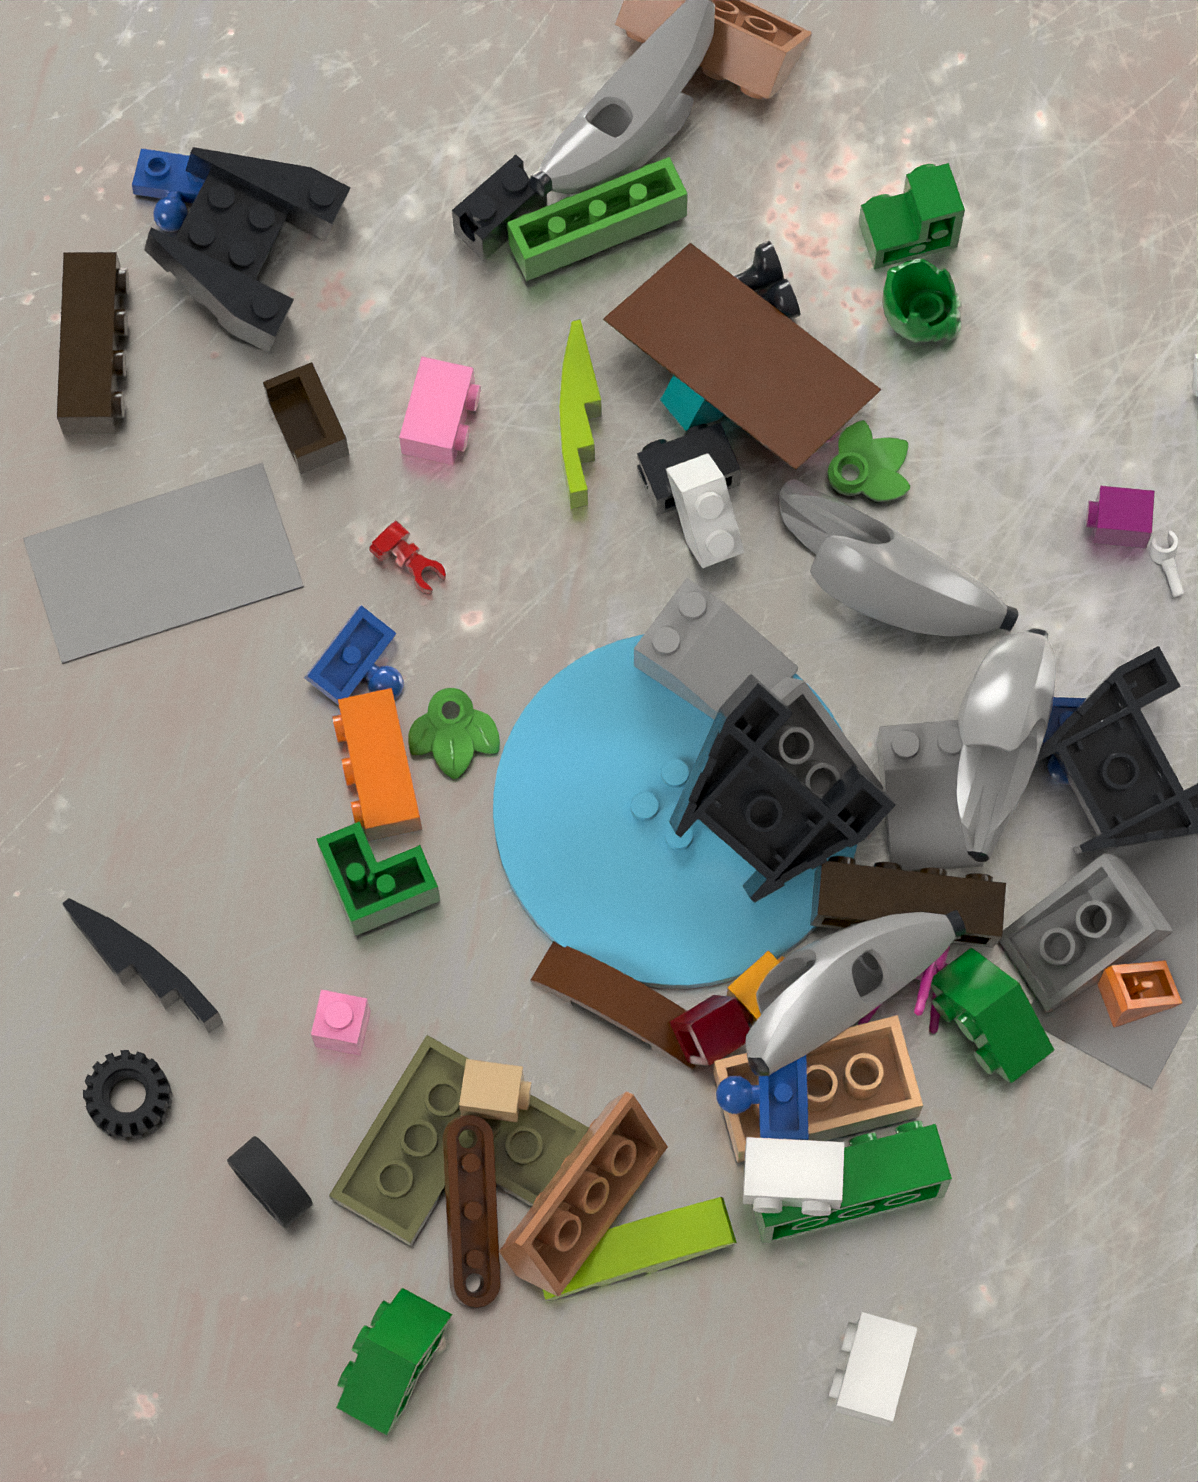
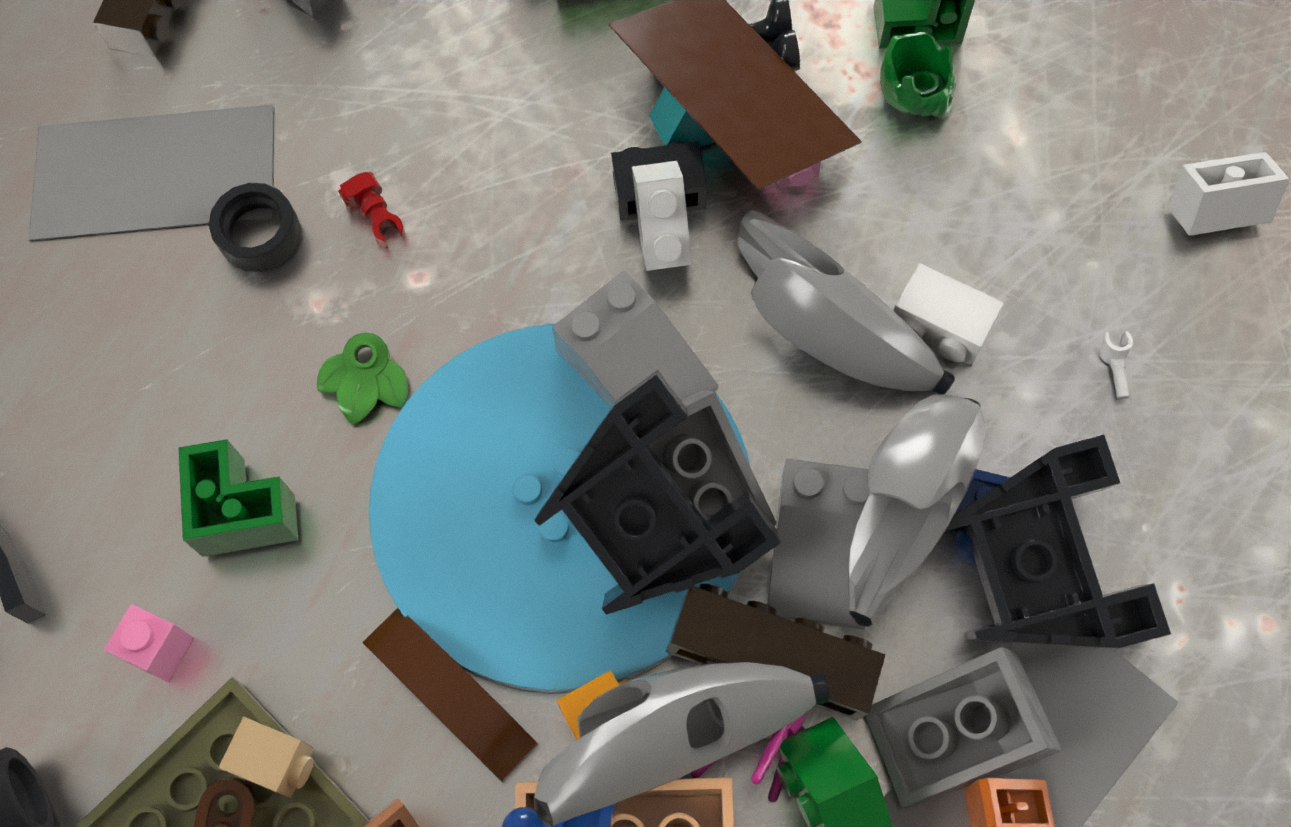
camera: 15 degrees right, 5 degrees down
dark brown panel [263,362,350,475] -> none
blue plate [304,605,404,705] -> none
orange brick [332,688,422,841] -> none
bright pink brick [399,356,481,465] -> none
lime slope [559,319,602,509] -> none
dark red brick [669,995,750,1066] -> none
bright green plate [828,420,911,502] -> none
magenta brick [1086,486,1155,548] -> none
none -> black tyre [208,183,301,272]
none -> white brick [893,262,1005,366]

